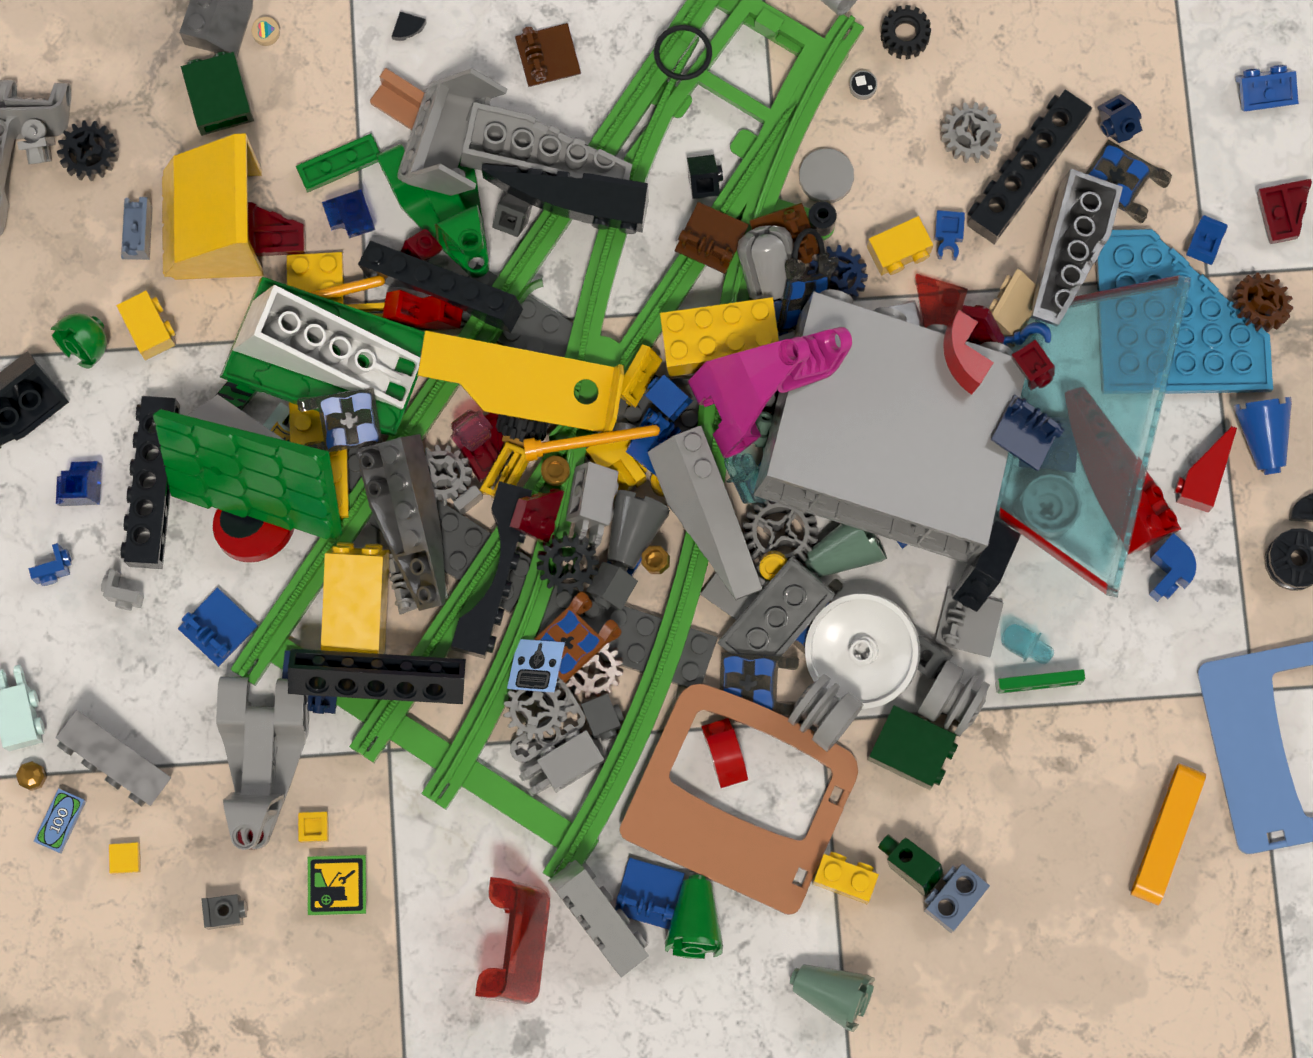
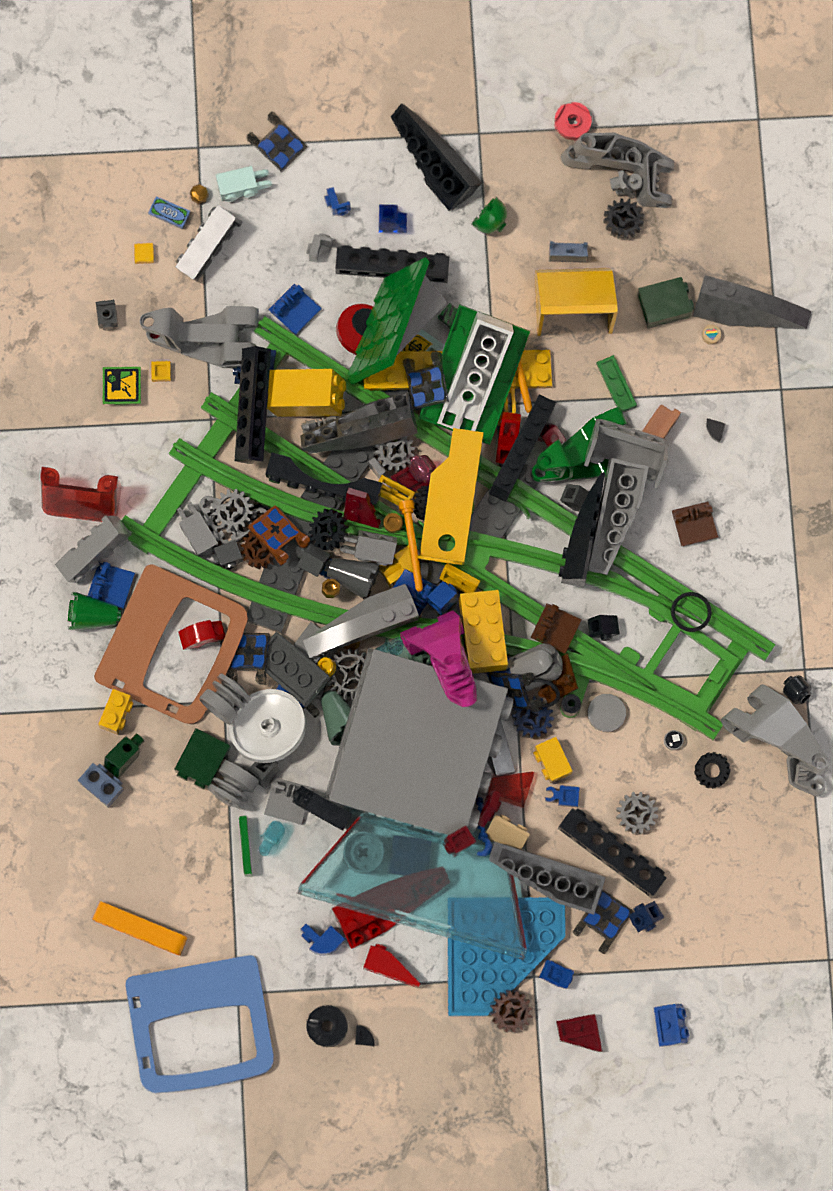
camera: 85 degrees right, 0 degrees up
yellow brick [116,290,176,361] -> none
dark red wing [248,202,306,256] -> none
clear blue brick [322,189,375,239] -> none
sticker [507,639,565,693] -> none
sand green cone [790,964,875,1032] -> none
brick [943,310,994,395] -> none
dark blue hinge [991,394,1064,471] -> none
blue cone [1234,397,1292,475] -> none

